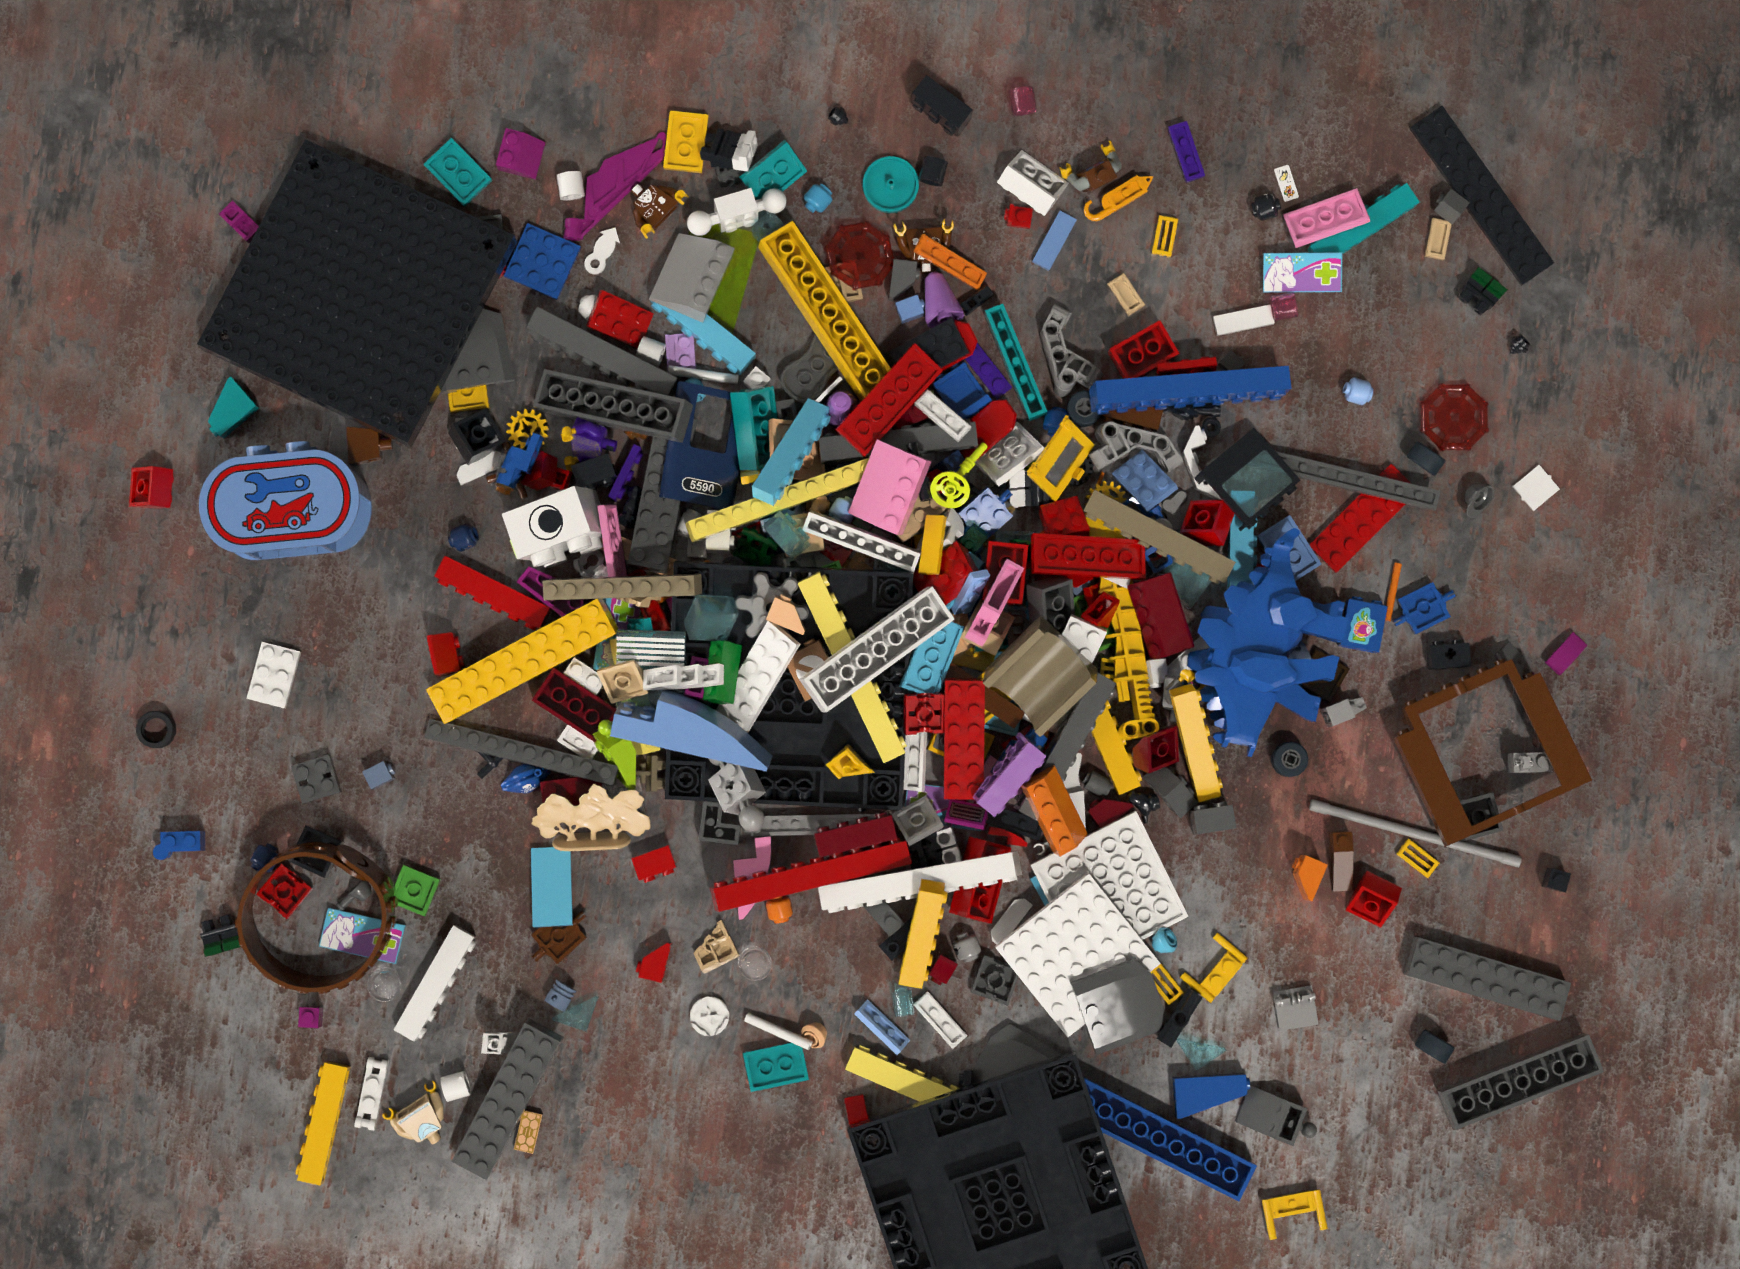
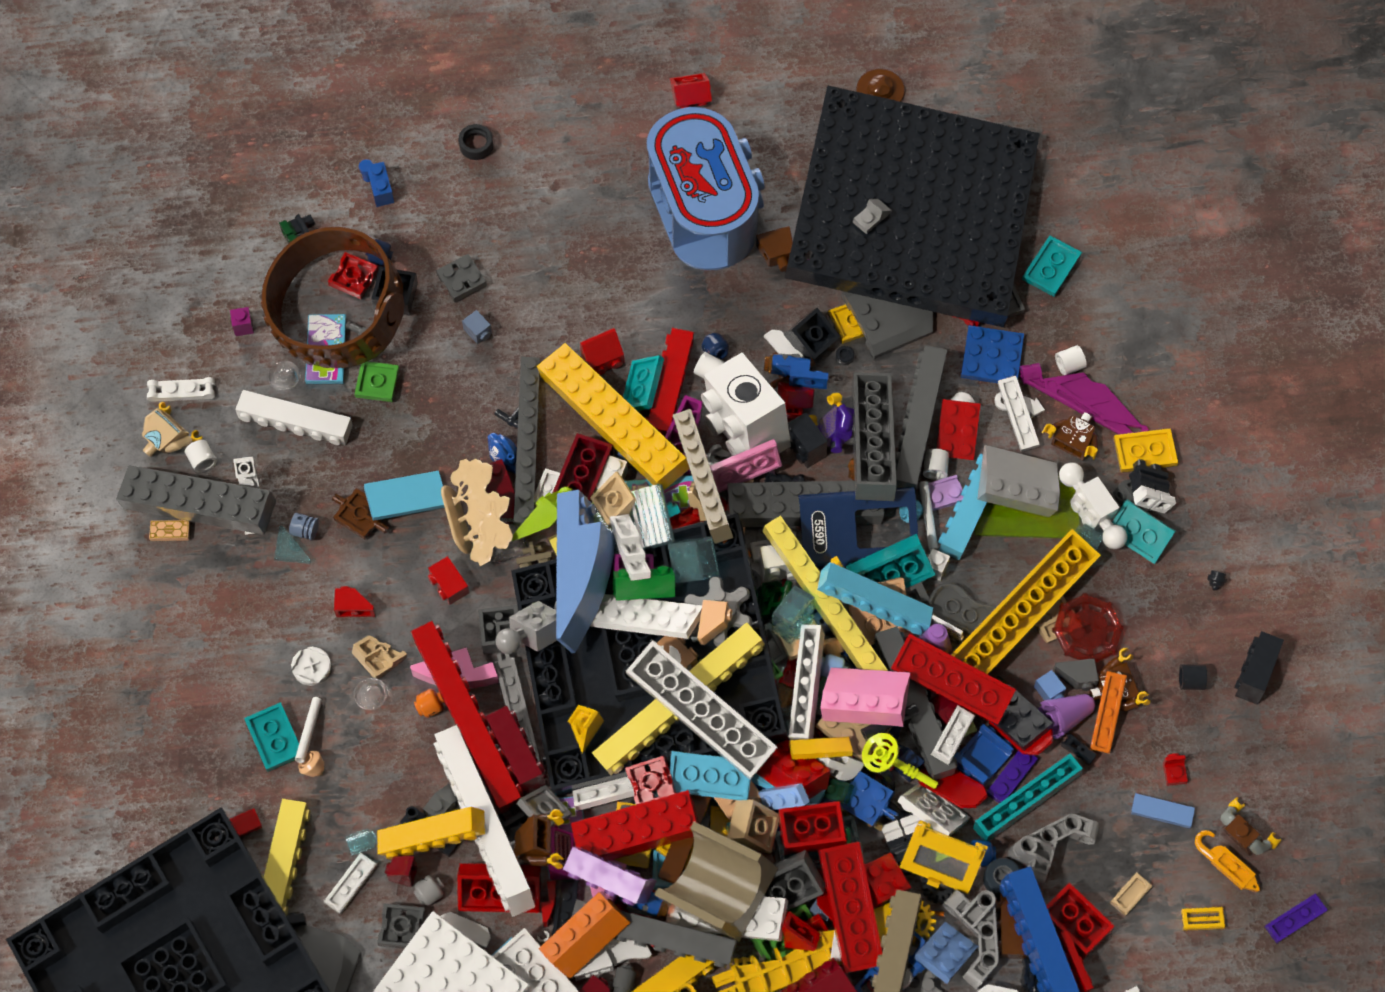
camera: 80 degrees right, 20 degrees down
teal slope [207,376,260,439] -> none
magenta slope [219,200,259,244] -> none
white plate [246,642,301,709] -> none
yellow brick [296,1061,351,1186] -> none
magenta slope [496,128,546,180] -> none
yellow gear [506,409,549,450] -> none
dark purple plate [608,444,643,502] -> none
dark azure head [804,183,832,213] -> none
light blue plate [854,999,910,1055] -> none
teal piece [863,156,919,213] -> none
bright pink slope [965,559,1024,646] -> none
white slope [997,150,1069,216] -> none
clear pink piece [1009,86,1037,116] -> none
none -> reddish brown torso [512,809,564,869]
none -> teal plate [623,355,664,411]
none -> white piece [694,352,725,378]
none -> black tile [835,346,854,365]
none -> light grey slope [853,199,892,234]
none -> reddish brown hat [856,69,904,102]
none -> white plate [998,376,1040,452]

